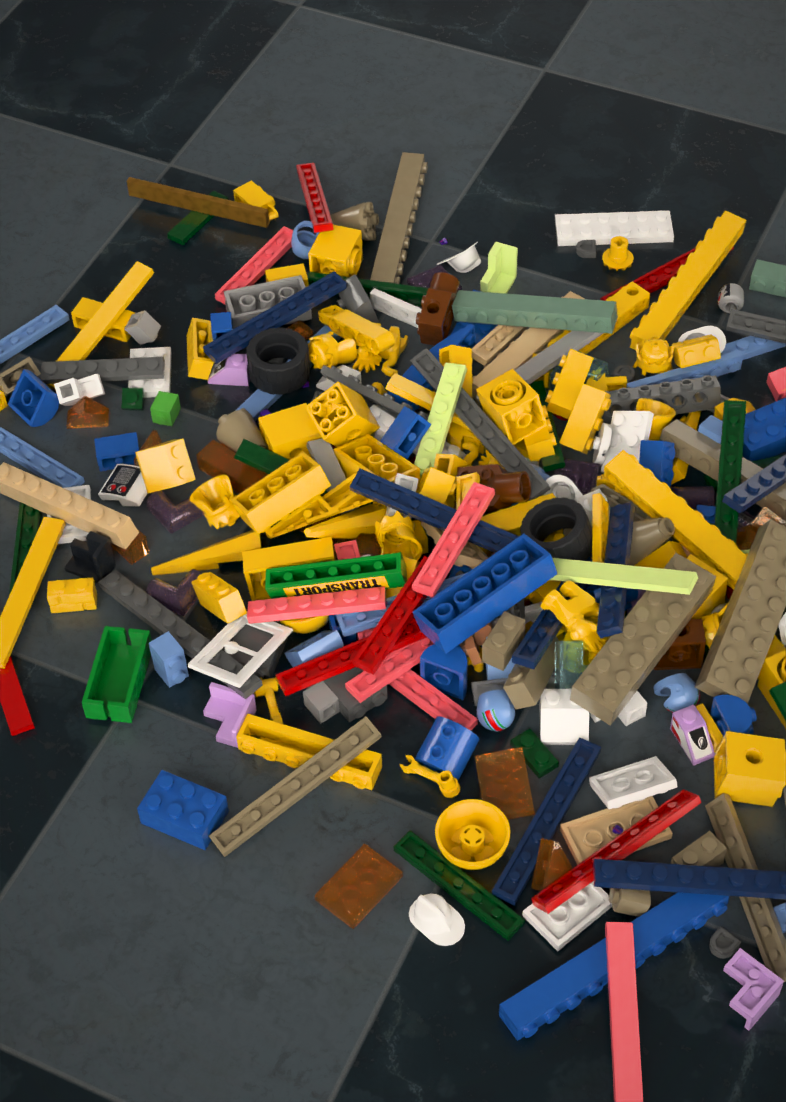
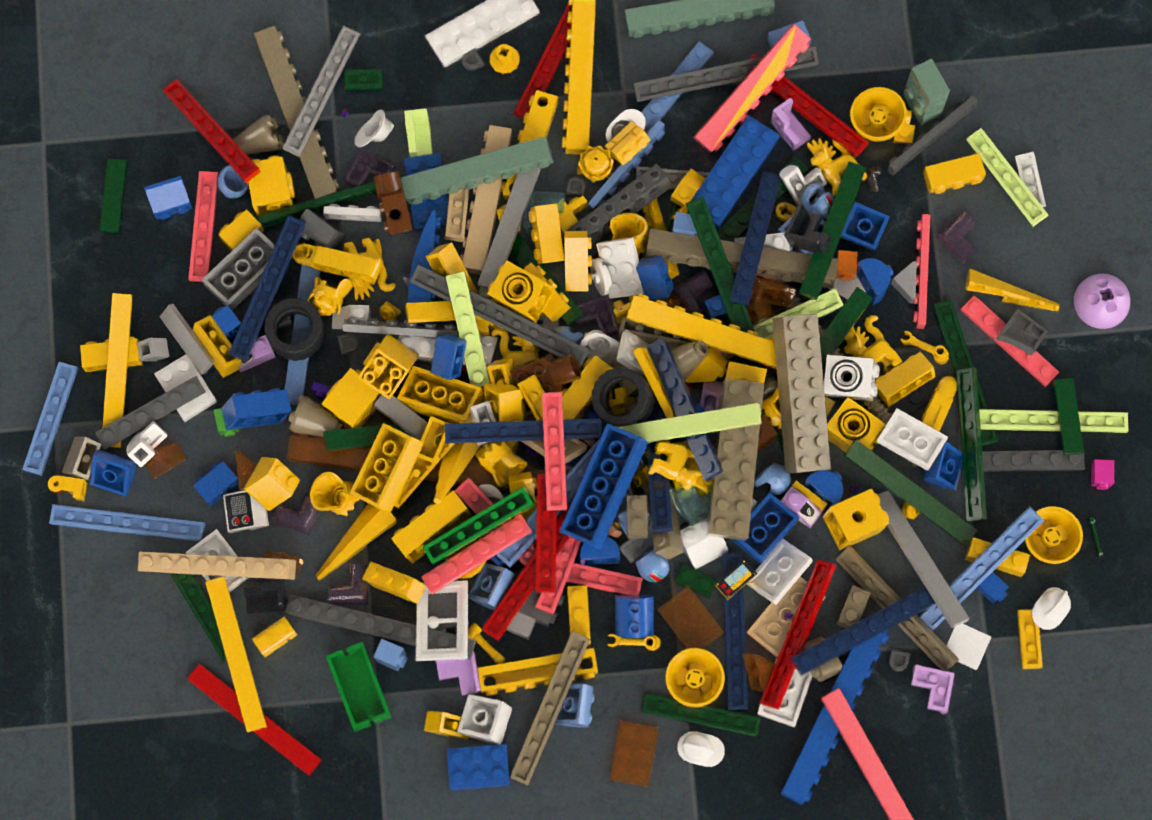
camera: 30 degrees left, 25 degrees up
dark green plate [121,388,145,411] -> none
pearl gold tile [127,177,269,228] -> none
yellow brick [233,180,278,222] -> none
clear orange tile [286,320,313,339] -> none
light grey head [718,283,744,313] -> none
none -> slope [144,176,193,220]
none -> light grey tile [160,304,215,375]
none -> blue brick [221,388,292,430]
none -> light grey tile [282,26,360,157]
none -> dark green plate [345,69,383,90]
none -> yellow slope [424,711,469,739]
none -> white slope [457,694,512,745]
none -> medium blue brick [554,684,594,728]
none -> yellow brick [567,585,591,647]
none -> tile [715,559,757,600]
none -> blue brick [731,493,799,565]

